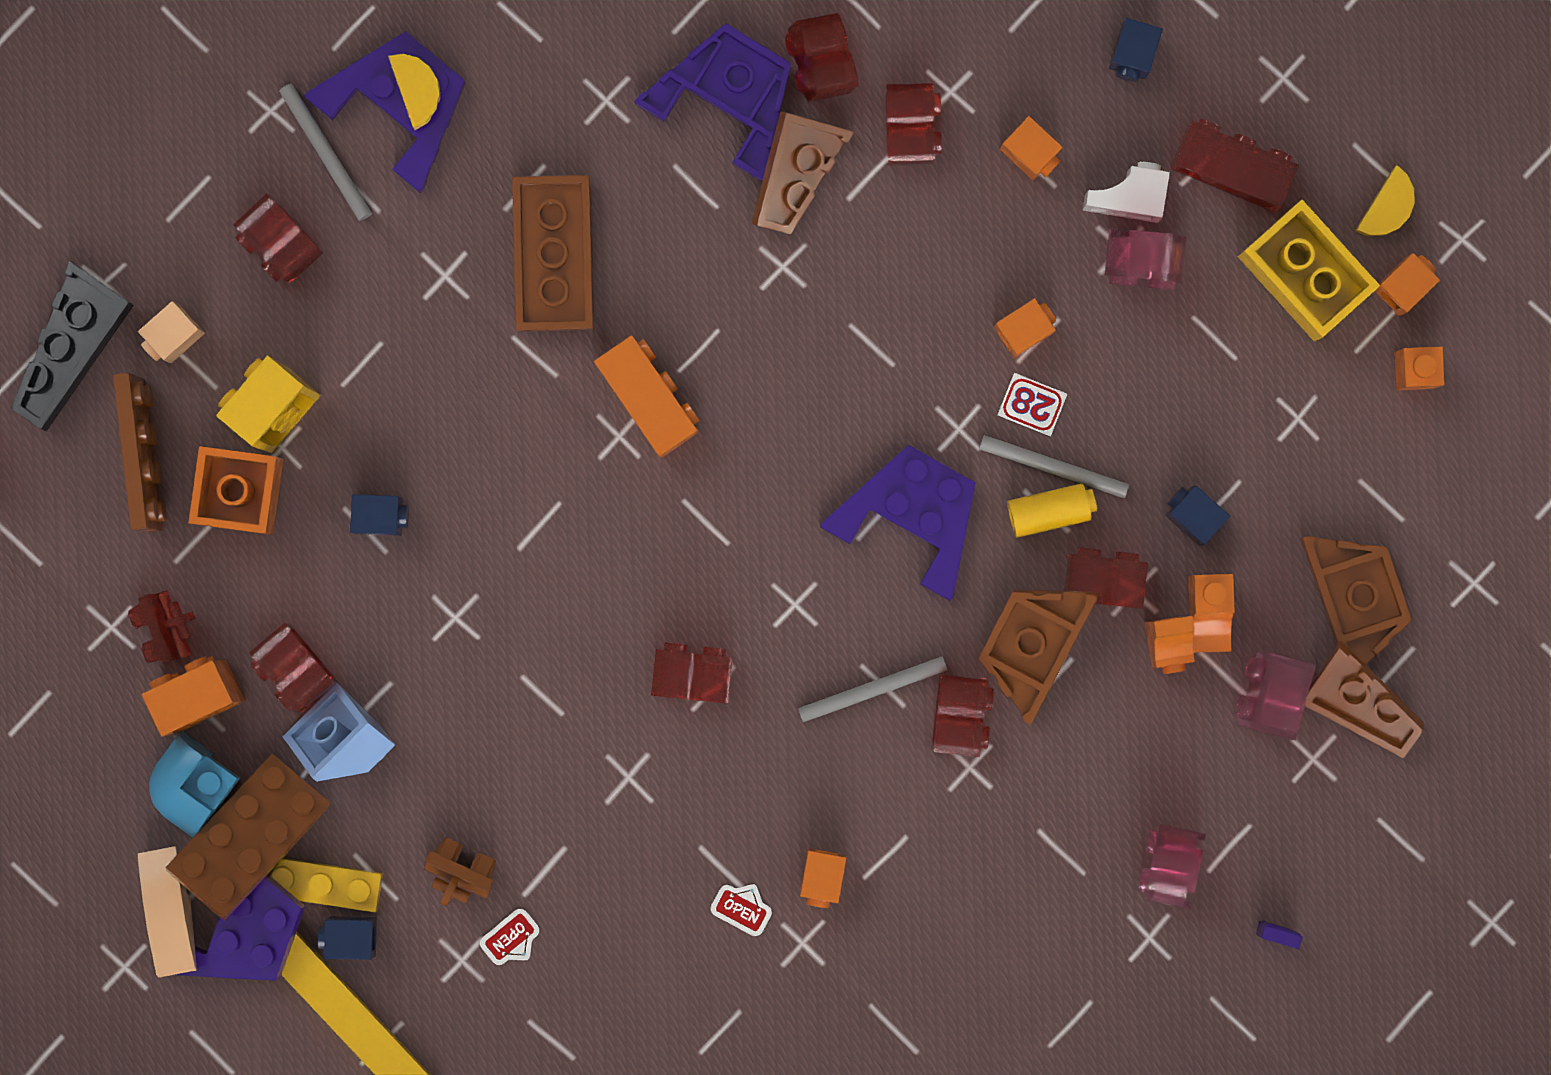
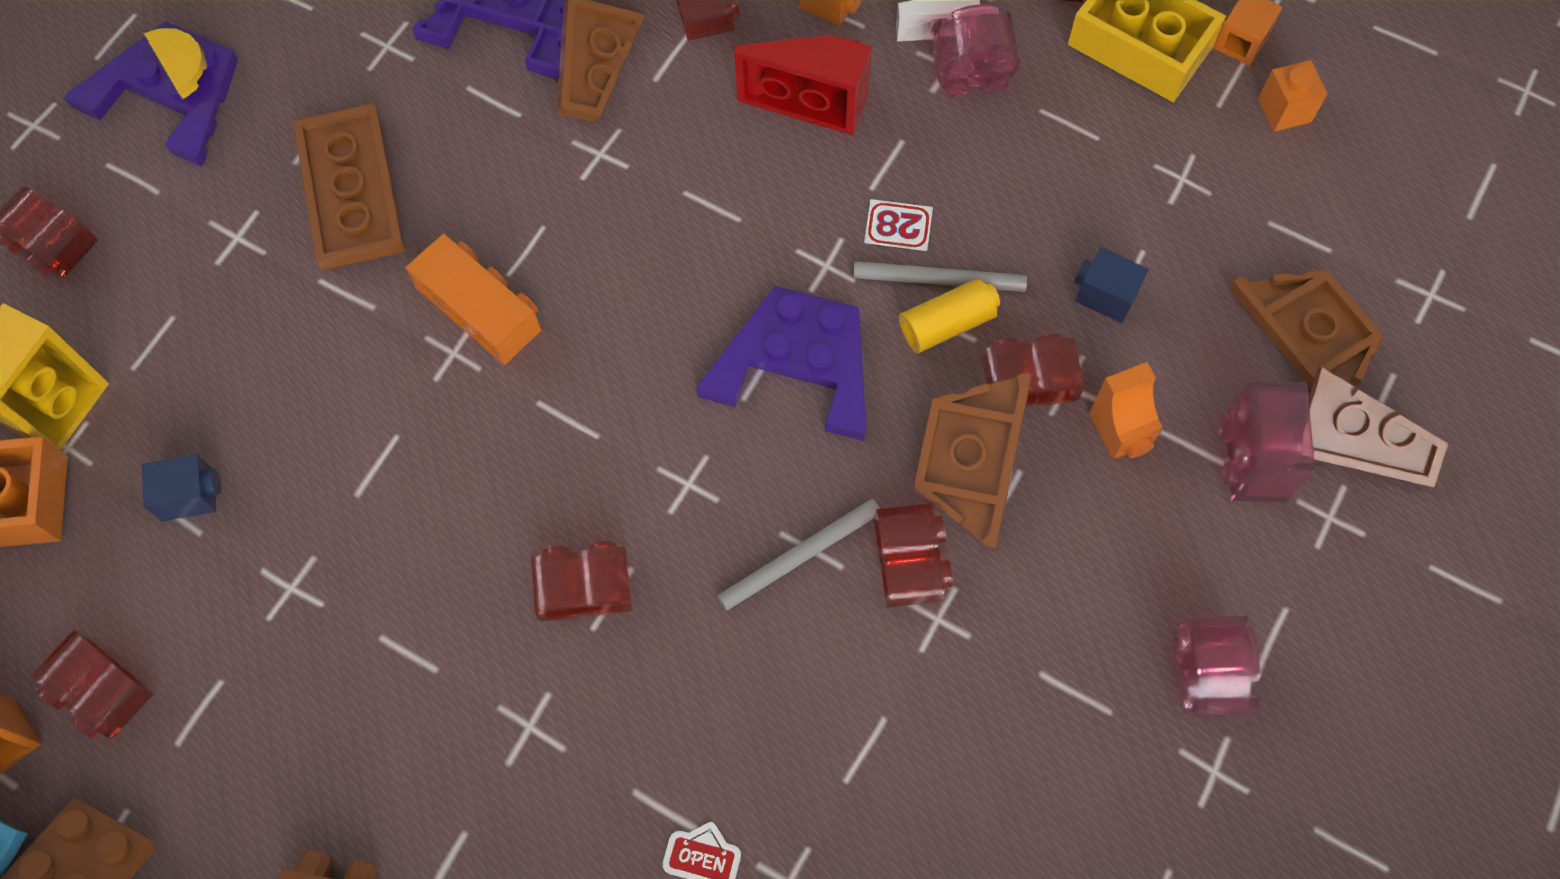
camera: 10 degrees left, 20 degrees down
light grey bar [279,83,372,221] -> none
light blue slope [282,683,395,782] -> none
orange brick [800,848,847,908] -> none
orange brick [993,298,1056,359] -> none
orange arch [1188,574,1235,653] -> none
dark purple tile [1256,920,1303,950] -> none
none -> red slope [734,35,872,135]

